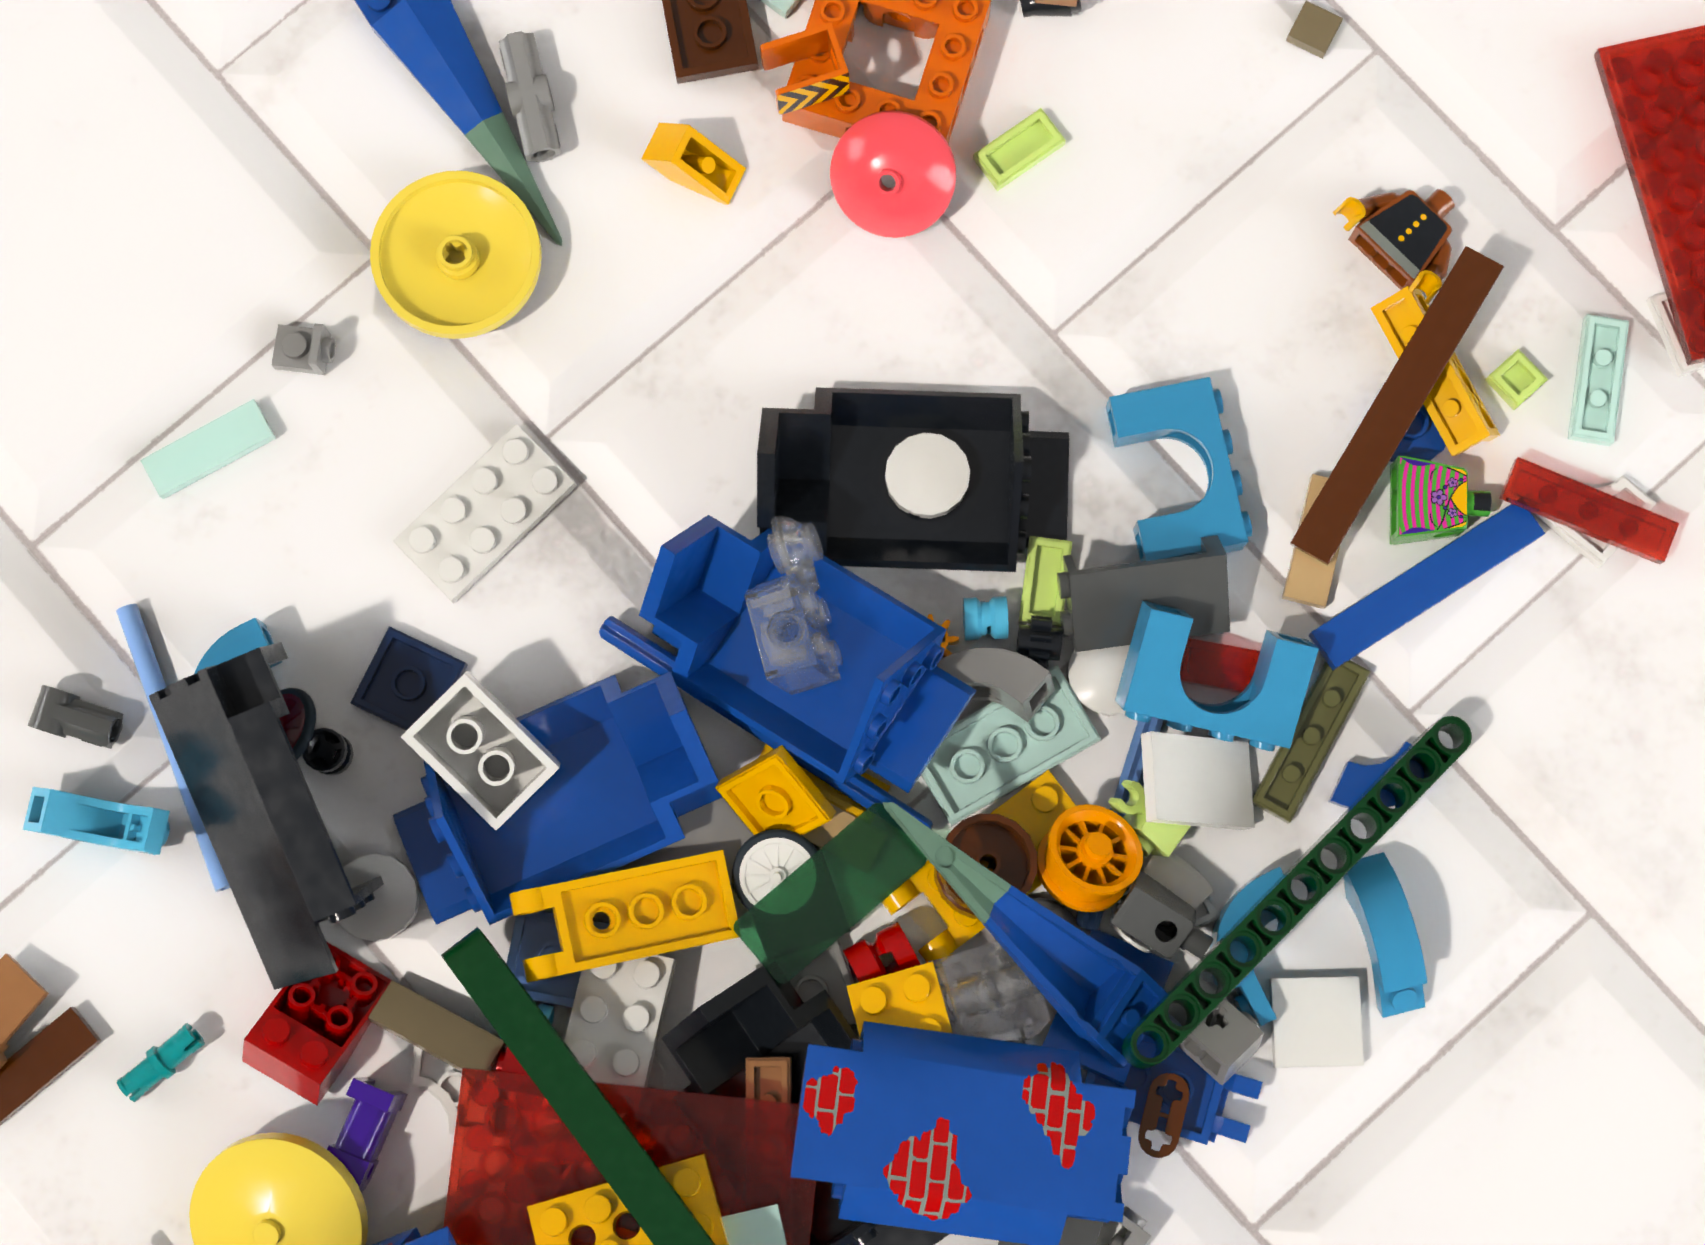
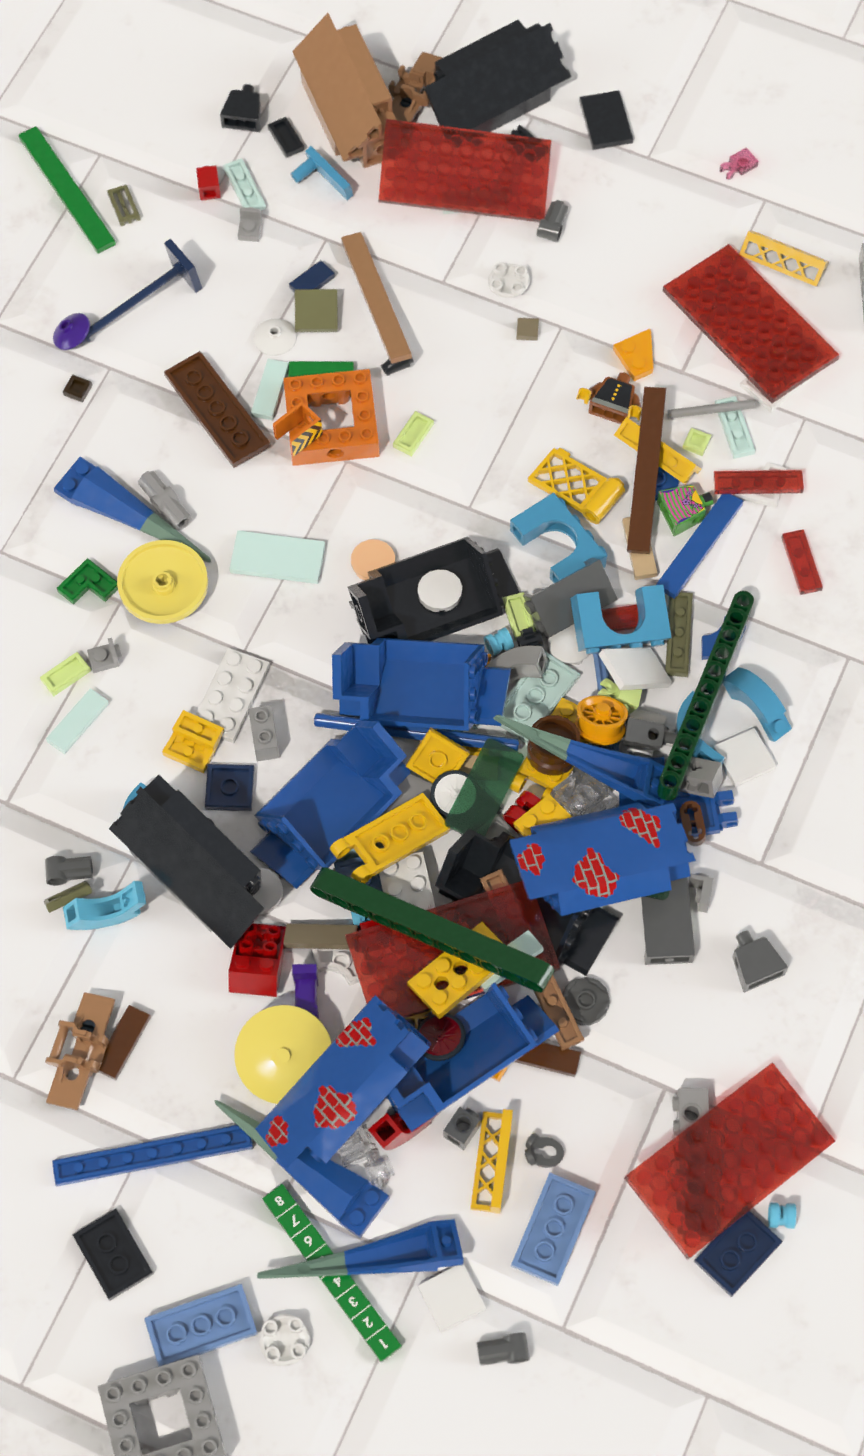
camera: 25 degrees left, 15 degrees down
light blue piece [116,604,230,892] -> none
teal pin [117,1023,205,1102] -> none
white brick [401,670,561,830] -> none
yellow slope [641,122,746,205] -> none
clear brick [744,516,843,695] -> none
coral dish [830,110,956,238] -> none
none -> yellowish green tile [40,652,91,696]
none -> olive tile [44,881,93,913]
none -> green tile [57,558,118,604]
none -> yellow slope [162,710,224,773]
none -> light aqua tile [230,530,325,584]
none -> light grey brick [248,705,280,762]
none -> light nougat tile [351,539,395,580]
none -> yellow piece [528,448,625,524]
none -> light orange wing [613,328,653,381]
none -> light grey bar [668,400,756,419]
none -> clear red tile [781,529,823,595]

